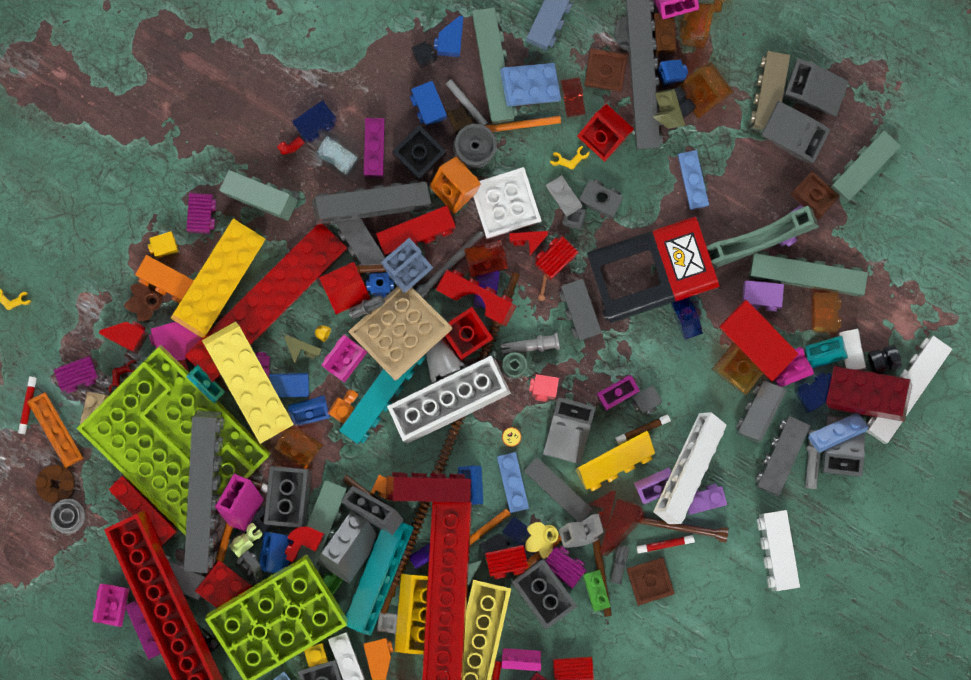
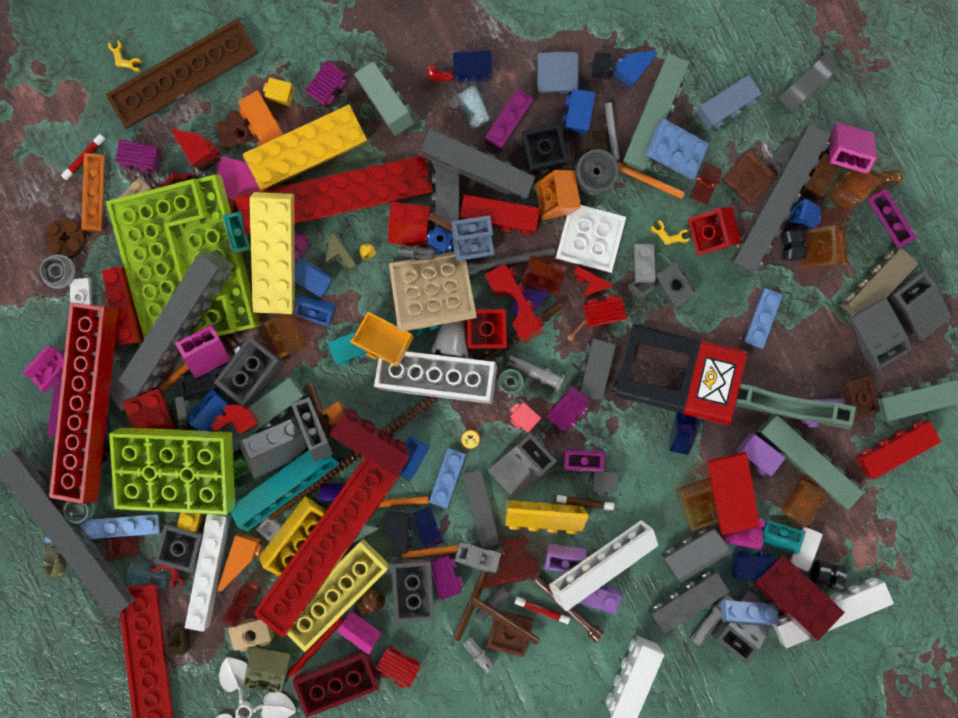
camera: 45 degrees right, 5 degrees up
yellowish green plate [229,523,262,558] -> none
dark pink bracket [322,335,367,383] -> none
orange plate [327,389,358,424] -> none
red brick [485,545,528,579] -> none
light yellow plate [525,522,558,559] -> none
bright green hinge [583,570,610,612] -> none
olive slope [653,89,685,129] -> none
none -> white plate [70,278,92,304]
none -> reddish brown plate [105,18,259,129]
none -> light orange container [350,312,414,367]
none -> reddish brown animal [356,588,385,615]
none -> light grey axle [463,637,495,673]
none -> reddish brown bar [472,597,540,645]
none -> sand blue slope [538,52,579,94]
none -> magenta brick [547,385,590,431]
none -> red brick [855,420,941,480]
none -> magenta brick [866,187,917,248]

